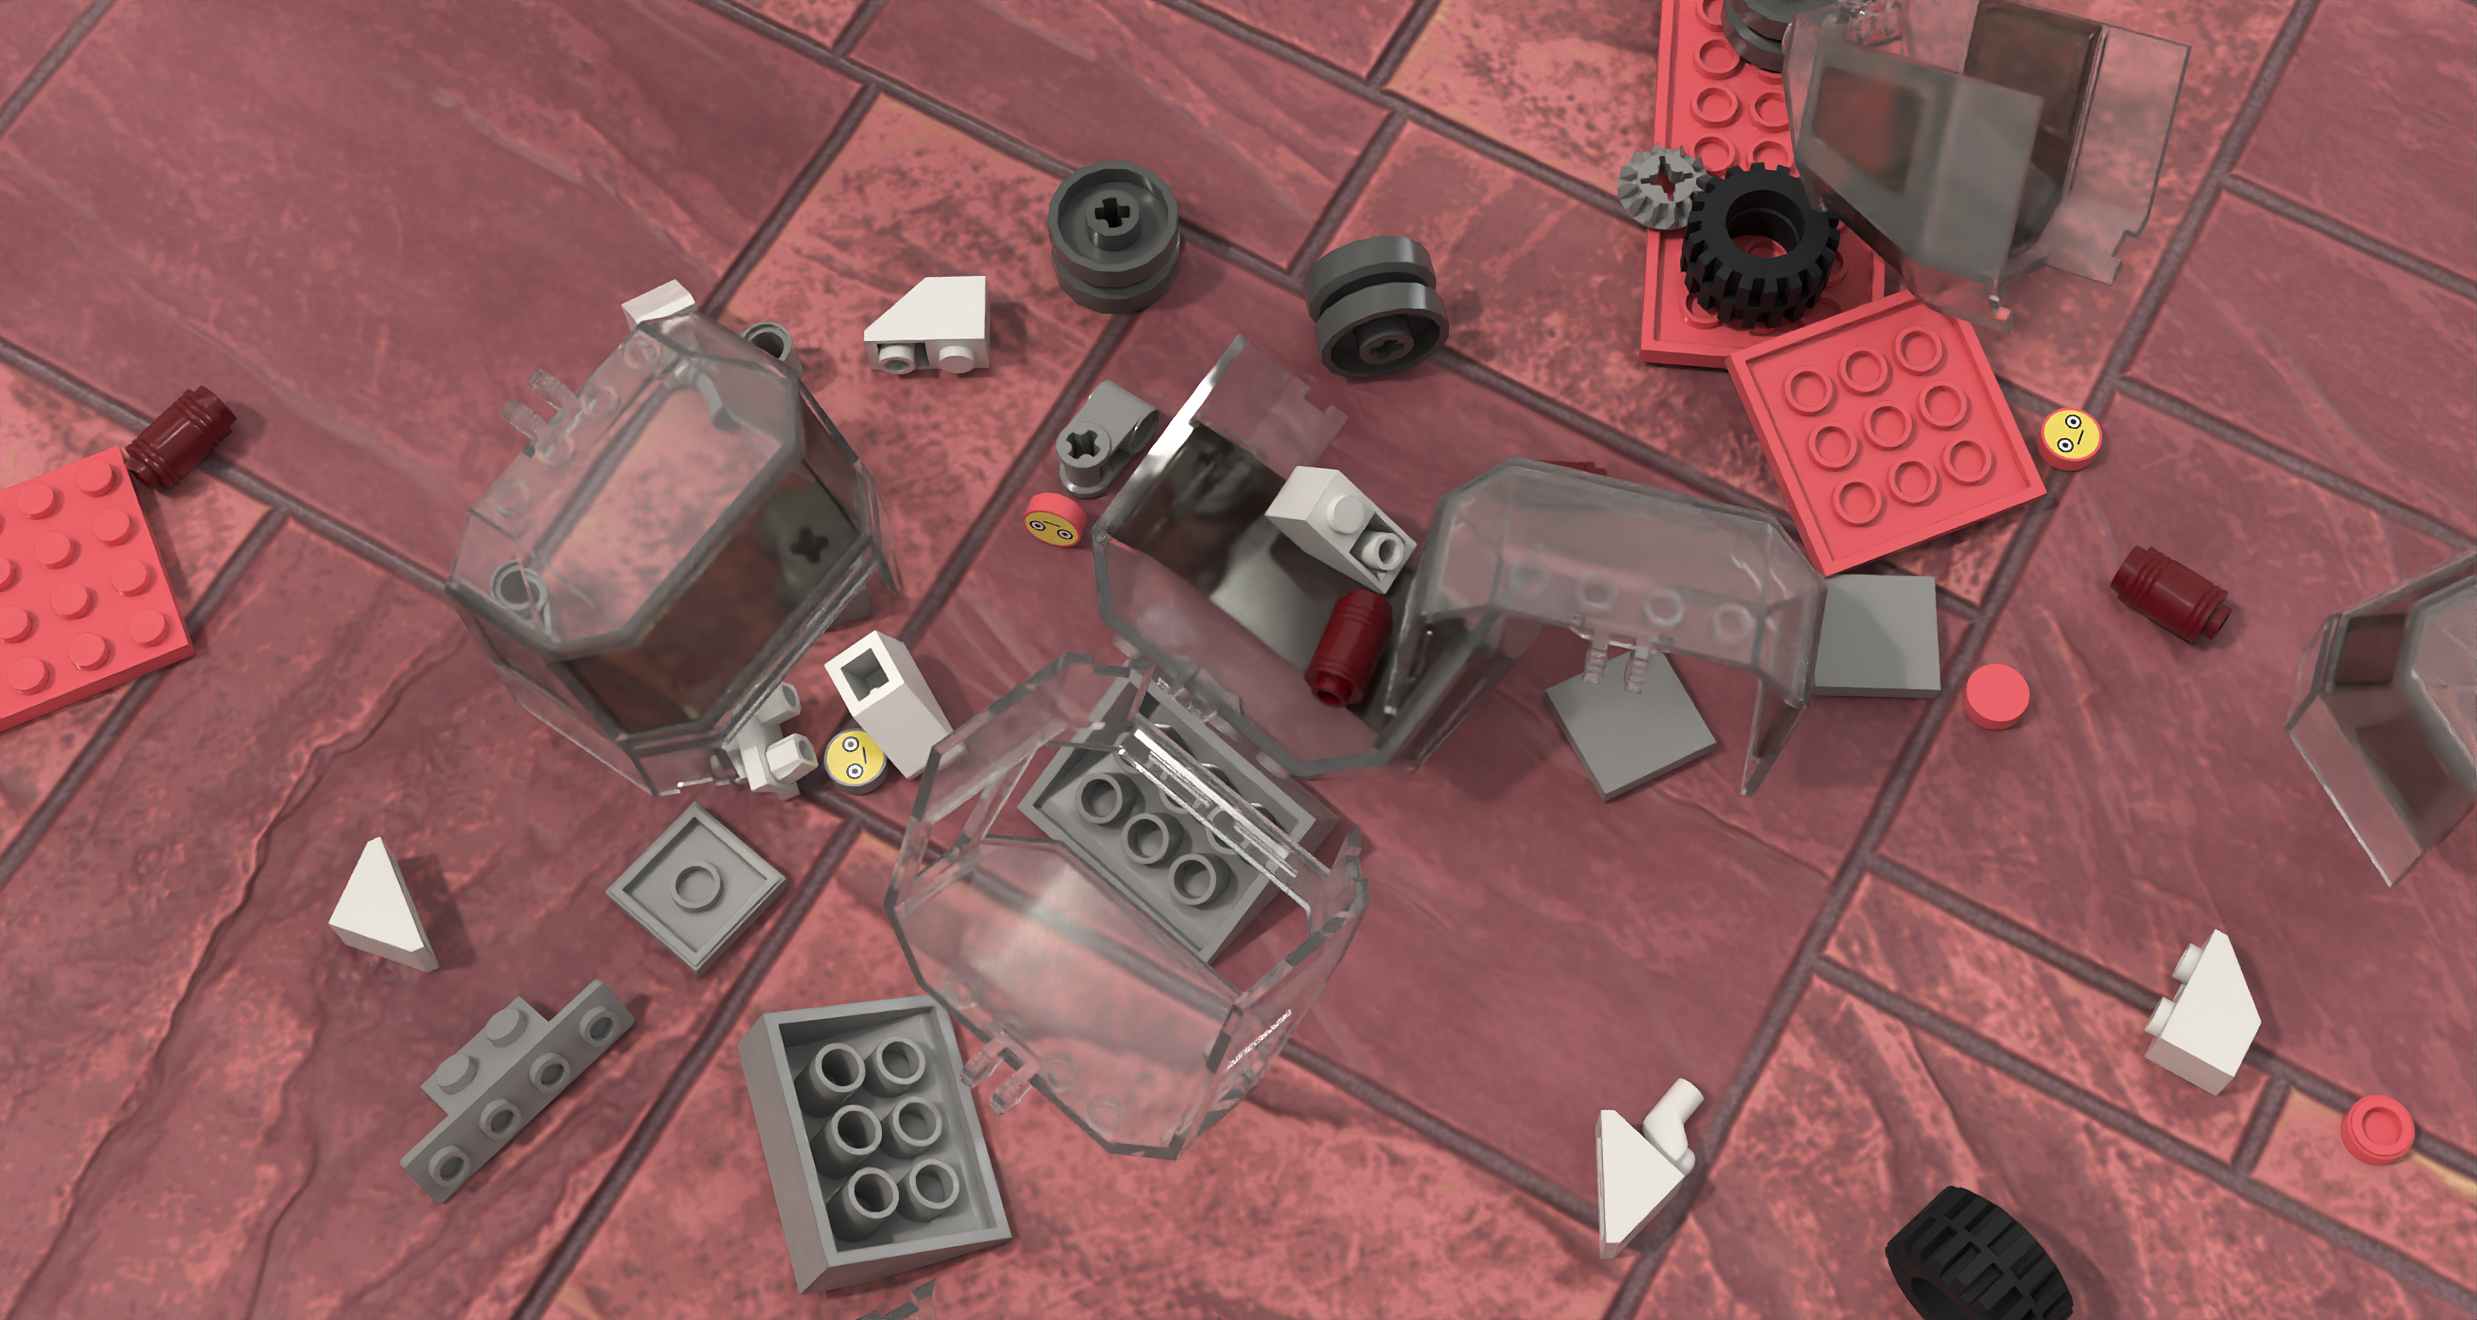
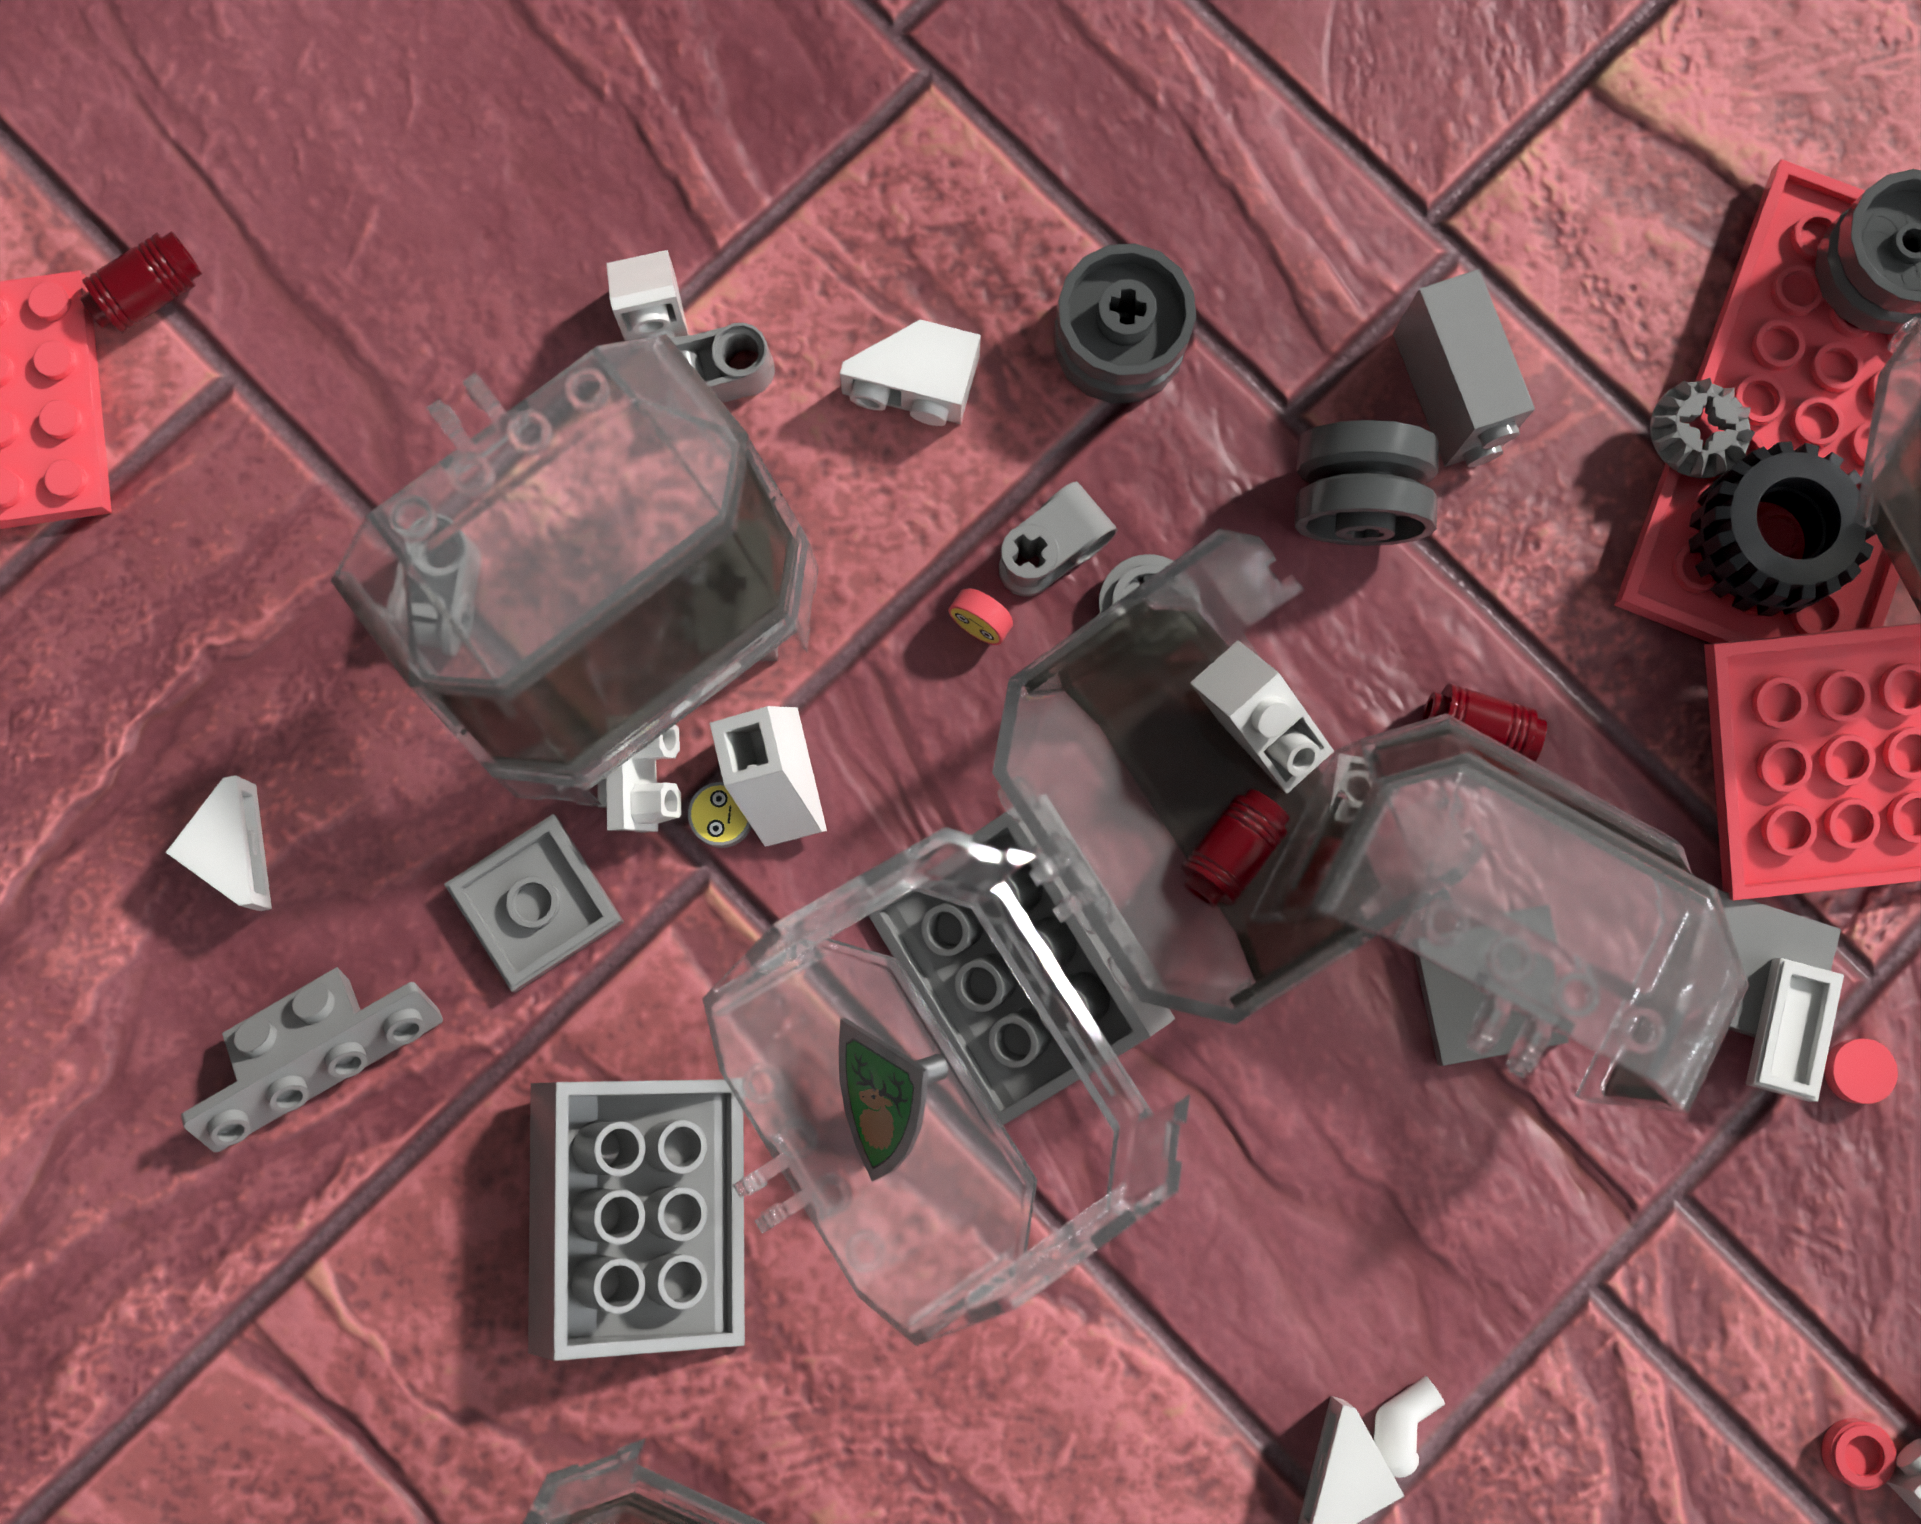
camera: 10 degrees right, 15 degrees up
none -> shield [839,1018,948,1182]
none -> light grey brick [1393,269,1535,467]
none -> white tile [1746,958,1844,1102]
none -> coral tile [1821,1418,1897,1490]

